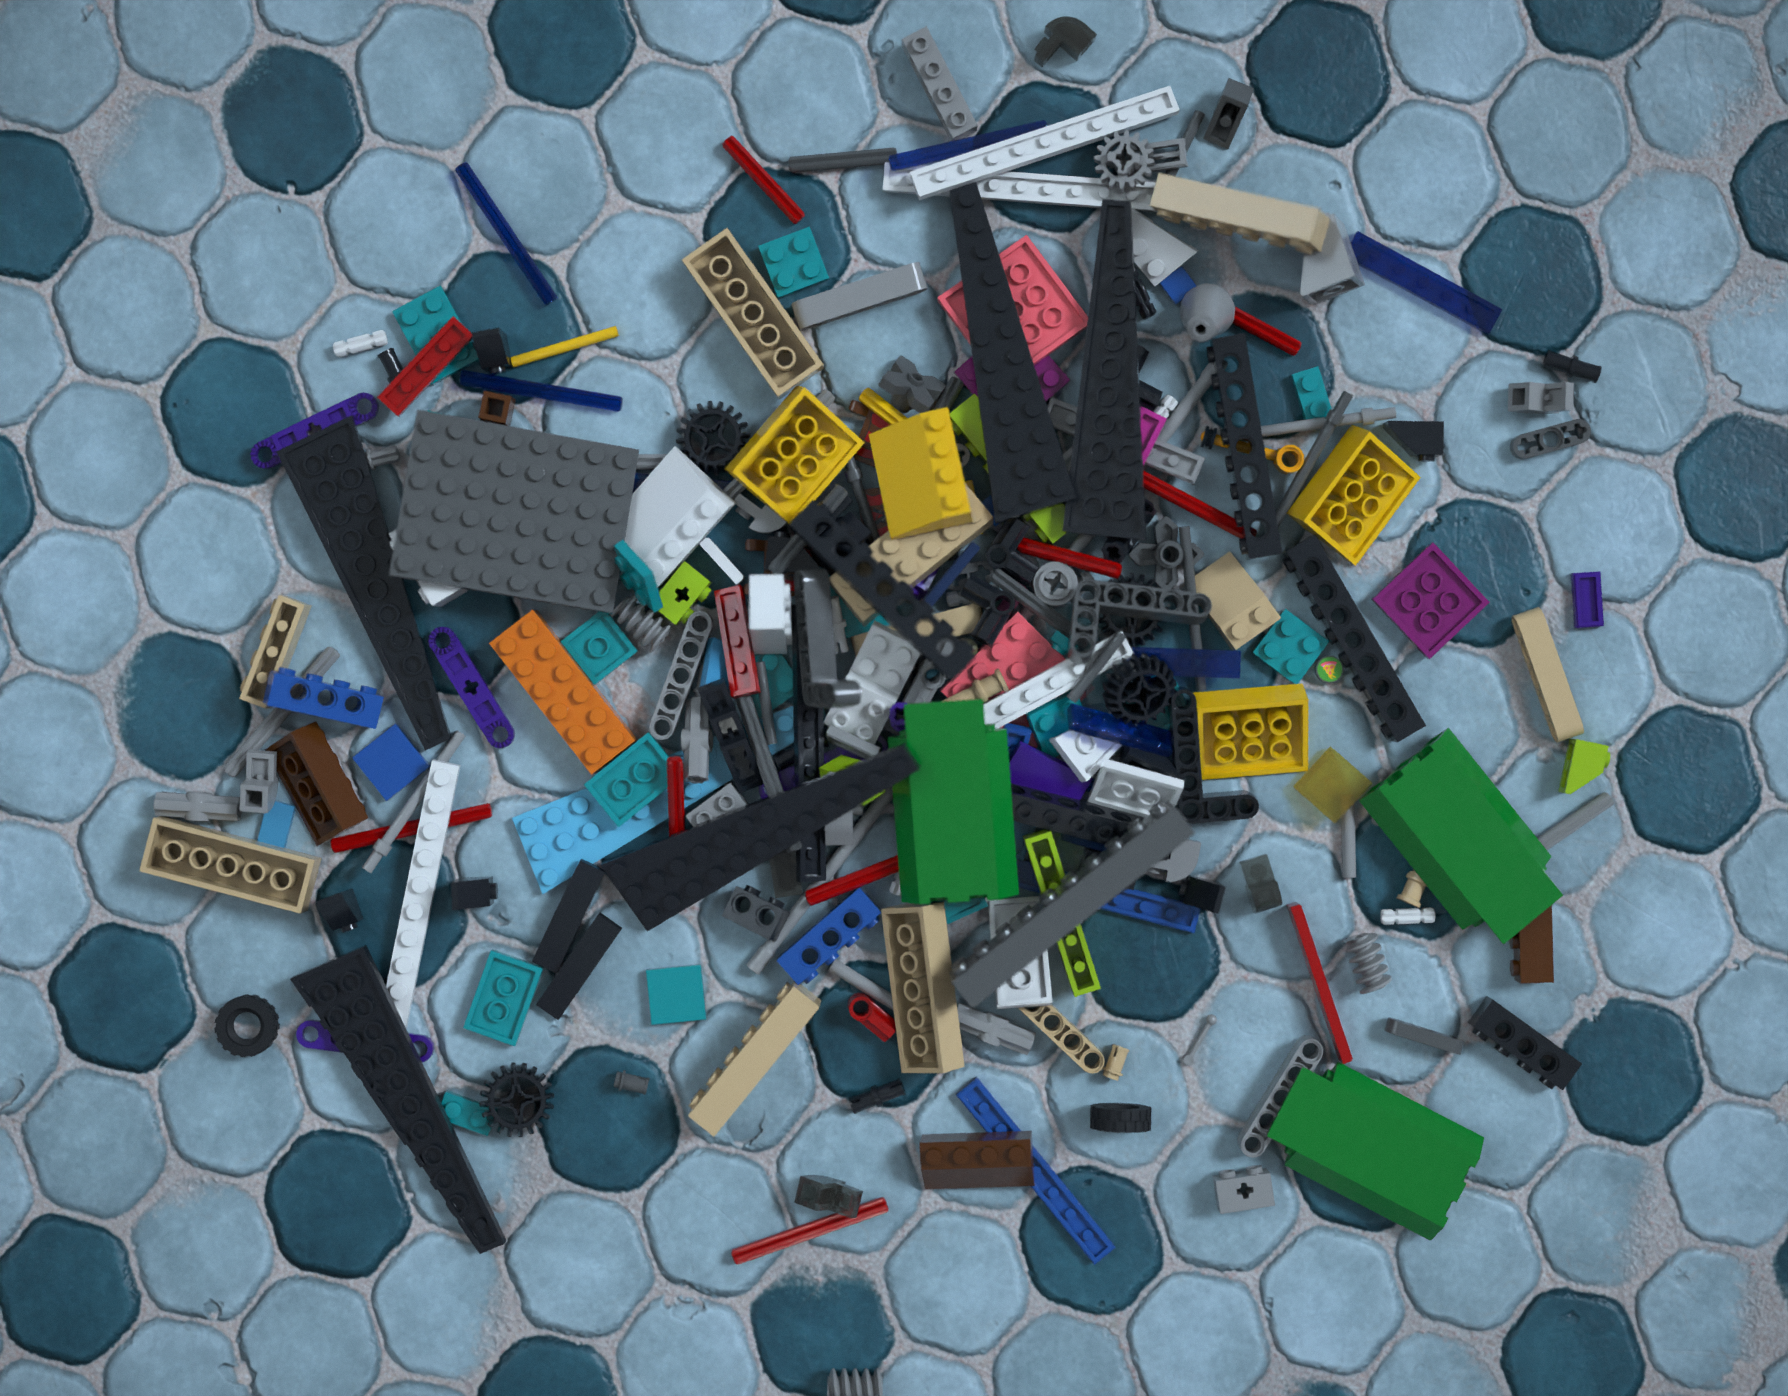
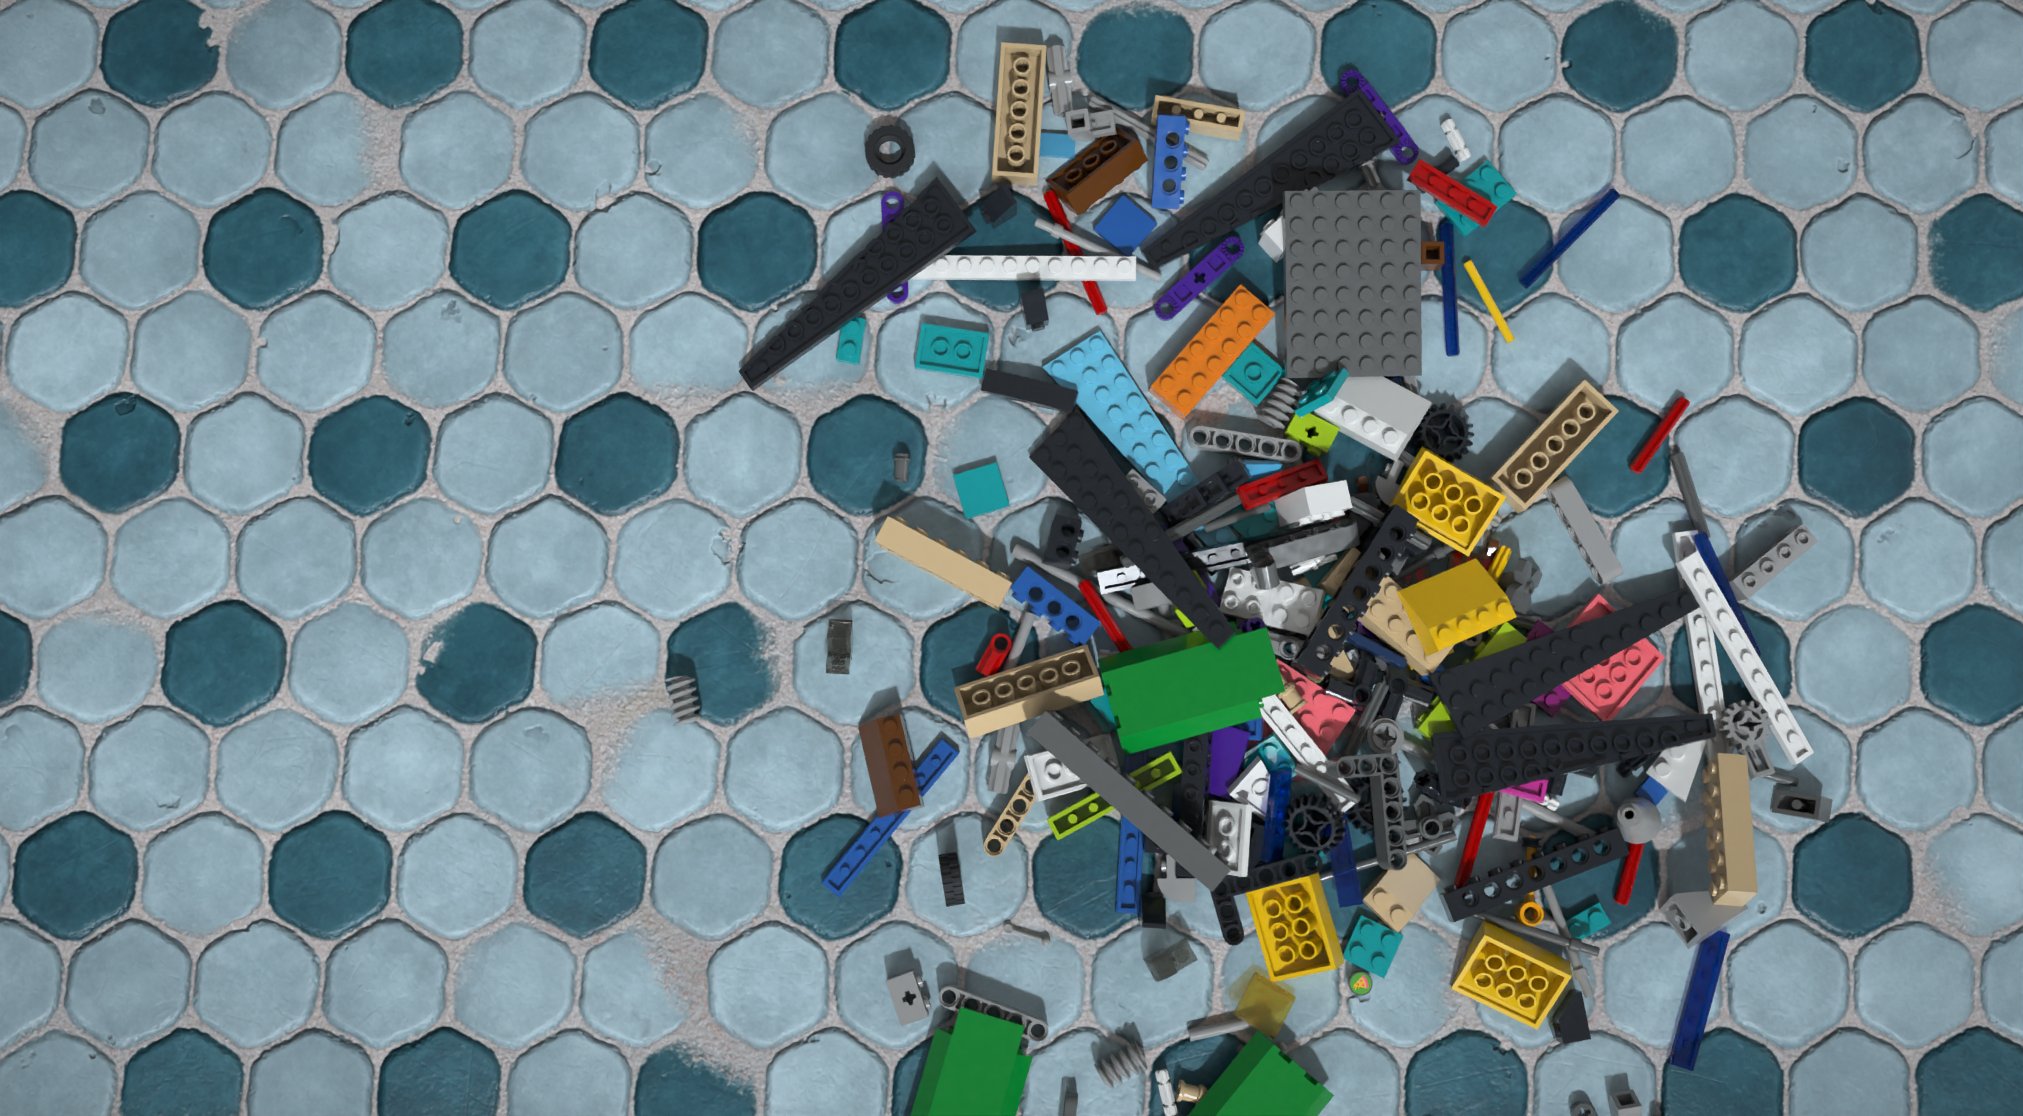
camera: 70 degrees right, 5 degrees down
black slope [471,328,512,375] -> none
black gear [479,1062,554,1137] -> none
black slope [536,913,622,1020] -> none
teal plate [584,732,669,827] -> none
red axle [667,756,685,837] -> none
light grey piece [681,697,713,784] -> none
white tile [699,537,745,585] -> none
red axle [731,1197,889,1265] -> none
teal plate [758,226,829,299] -> none
light grey tile [826,725,880,760] -> none
black pin [848,1078,906,1114] -> none
red axle [1017,538,1122,579] -> none
clear smoke brick [1034,16,1097,67] -> none
teal plate [1049,630,1079,656] -> none
tan pin [1102,1044,1130,1081] -> none
black brick [1282,535,1426,742] -> none
red tile [1287,902,1353,1064] -> none
magenta plate [1371,542,1490,659] -> none

